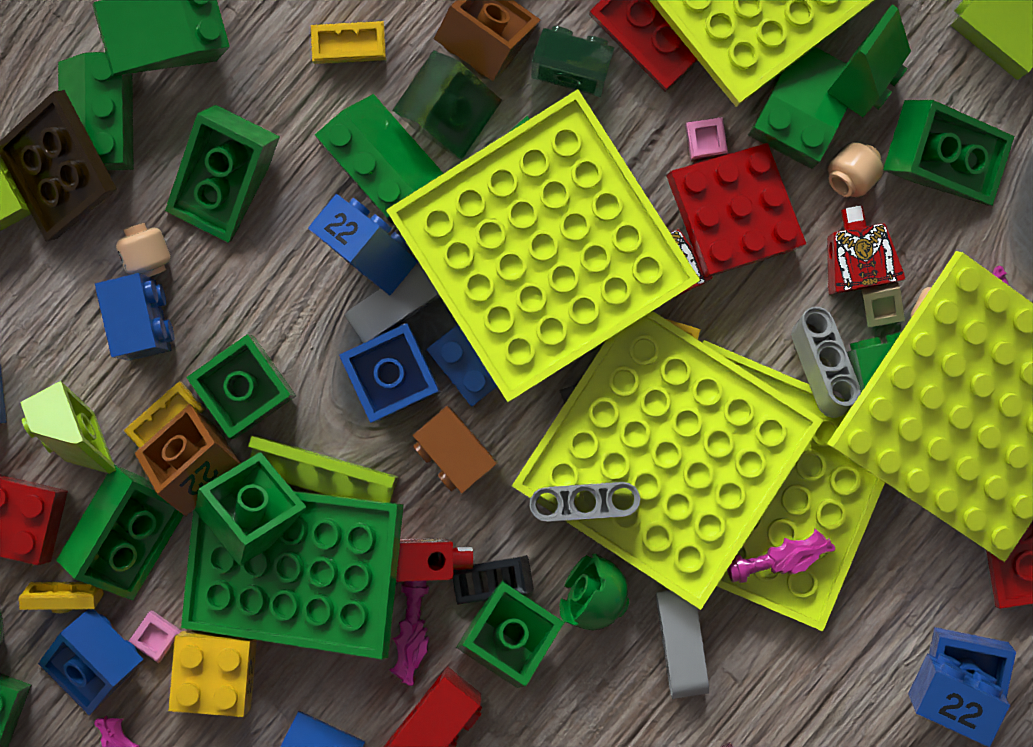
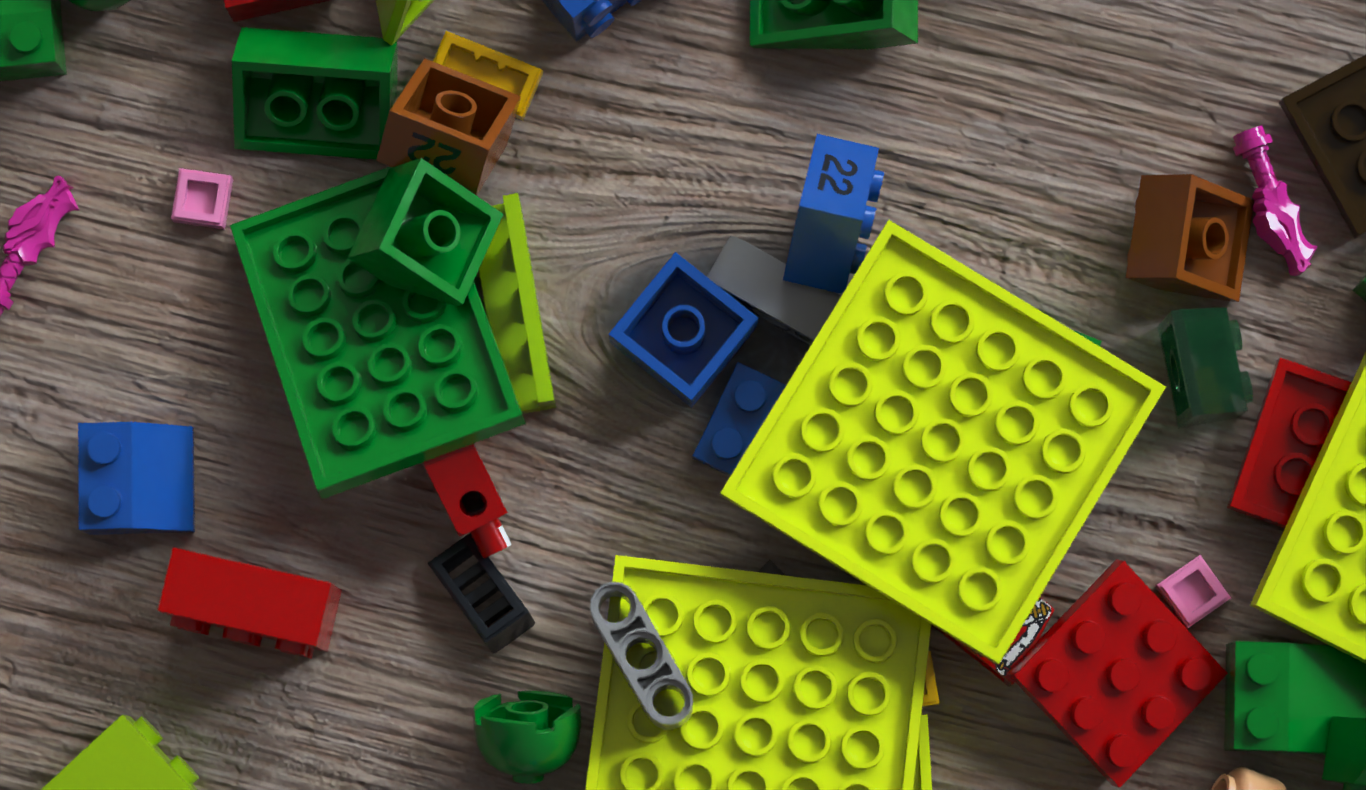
camera: 65 degrees right, 5 degrees down
yellow plate [19,582,103,613] -> none
blue slope [38,609,143,716] -> none
yellow brick [168,630,257,717] -> none
green brick [186,334,297,439] -> none
yellow plate [311,21,386,64] -> none
green slope [314,94,444,224] -> none
dark pink piece [389,581,429,686] -> none
clear green slope [392,50,502,160] -> none
dark orange brick [412,406,498,493] -> none
green slope [456,581,565,688] -> none

